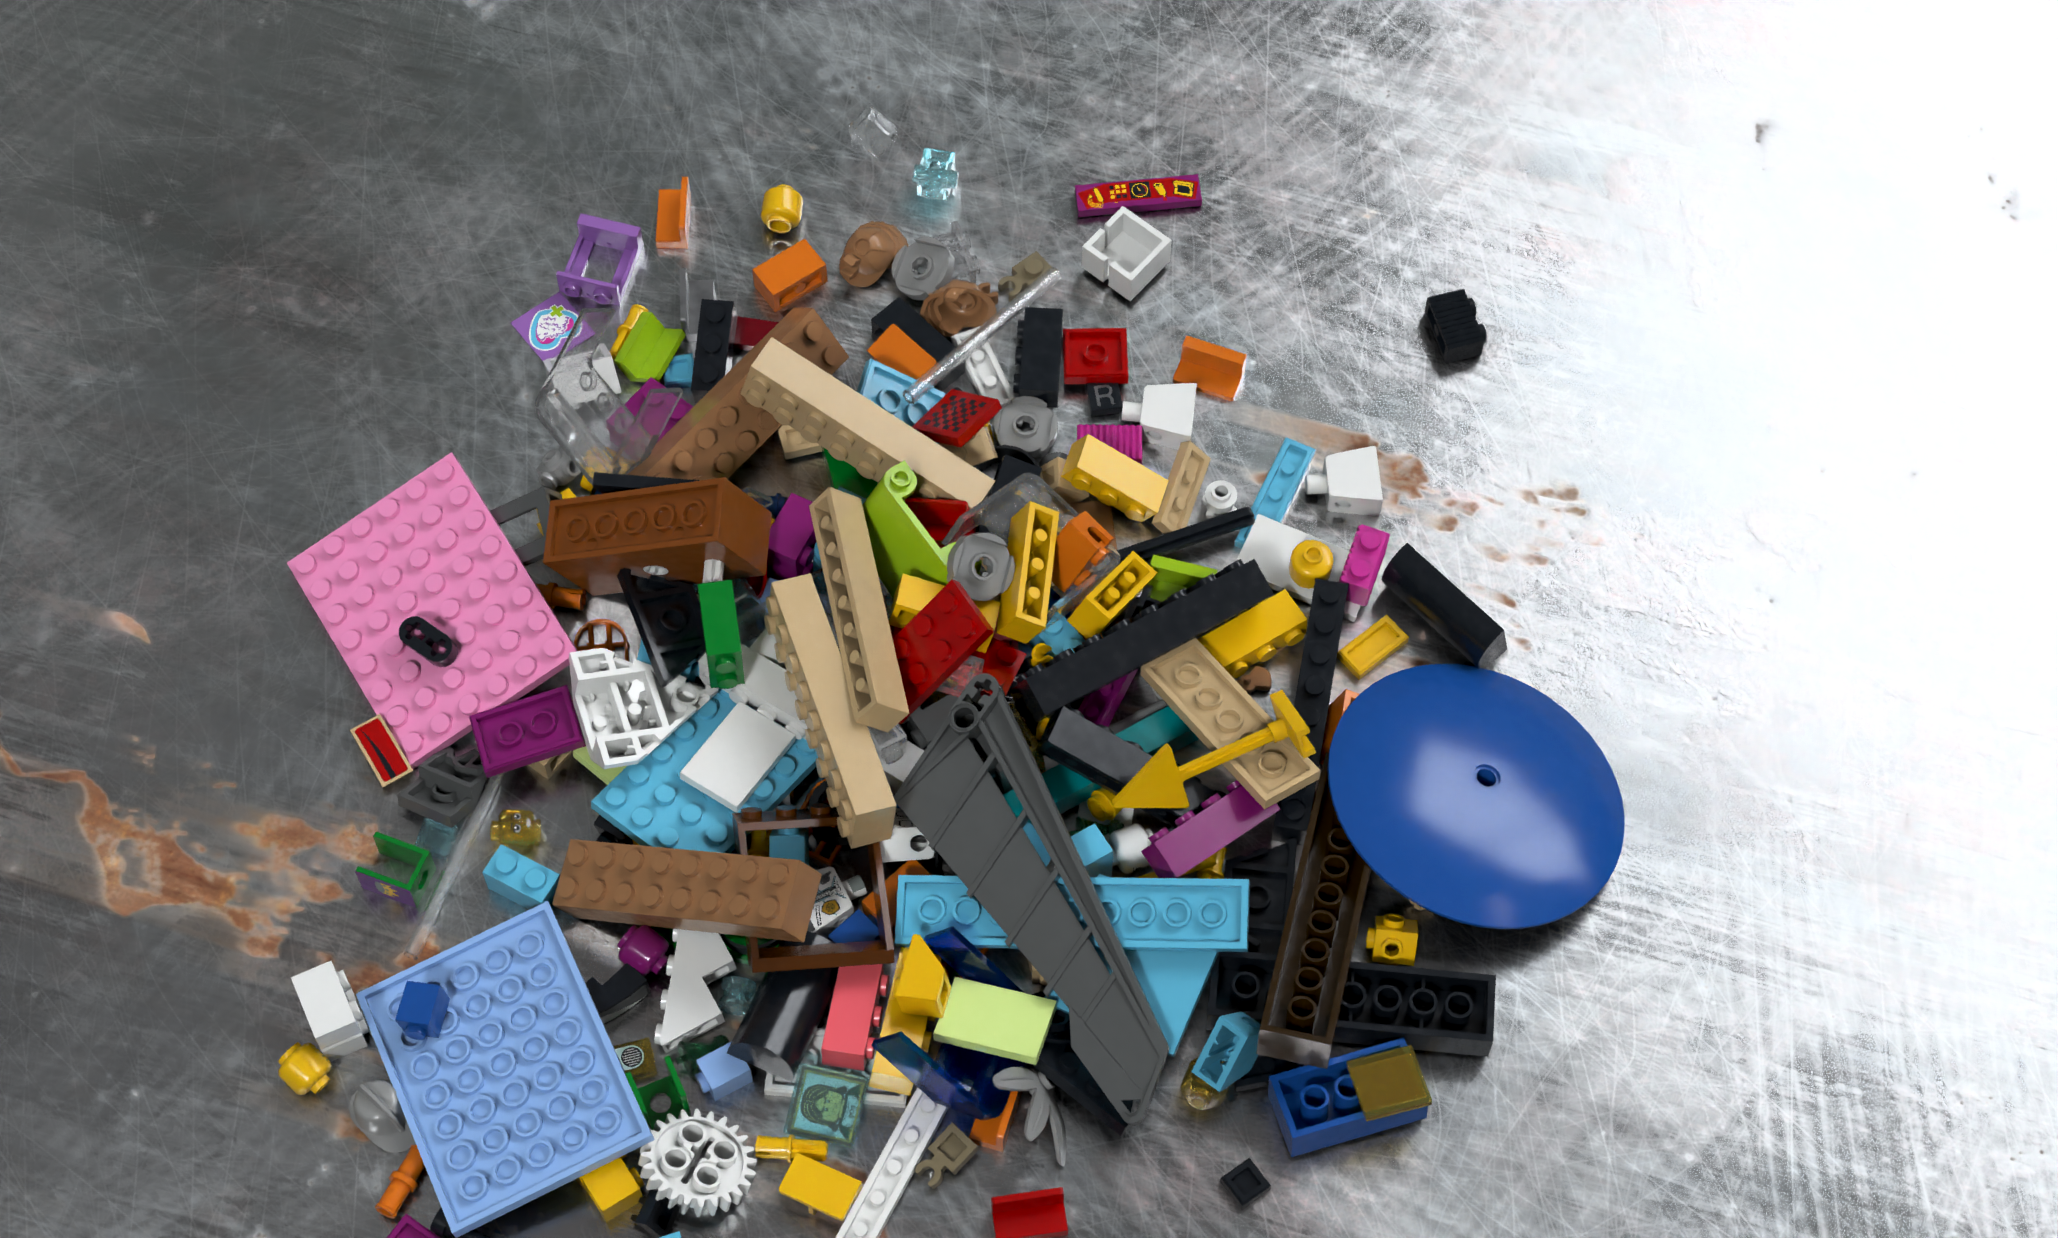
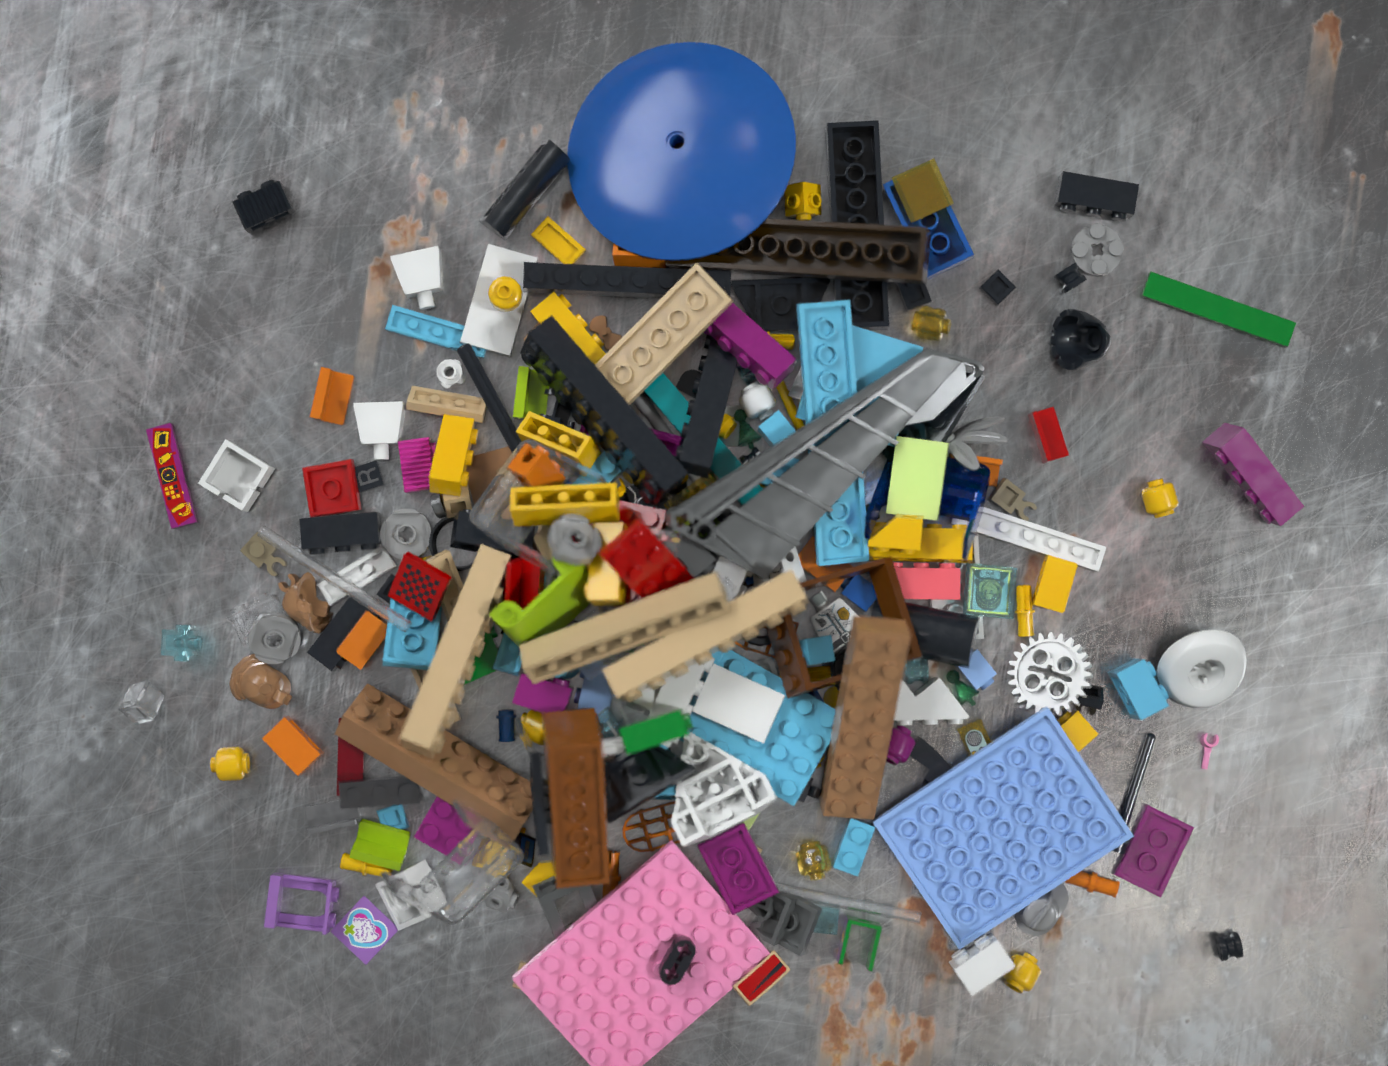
camera: 95 degrees left, 25 degrees up
blue brick [395,981,450,1040] -> none
green piece [625,1055,691,1130] -> none
orange panel [655,176,691,249] -> none
yellow piece [1111,690,1316,808] -> none
medium azure torso [1191,1012,1261,1092] -> none
dark pink brick [1339,524,1390,606] -> none

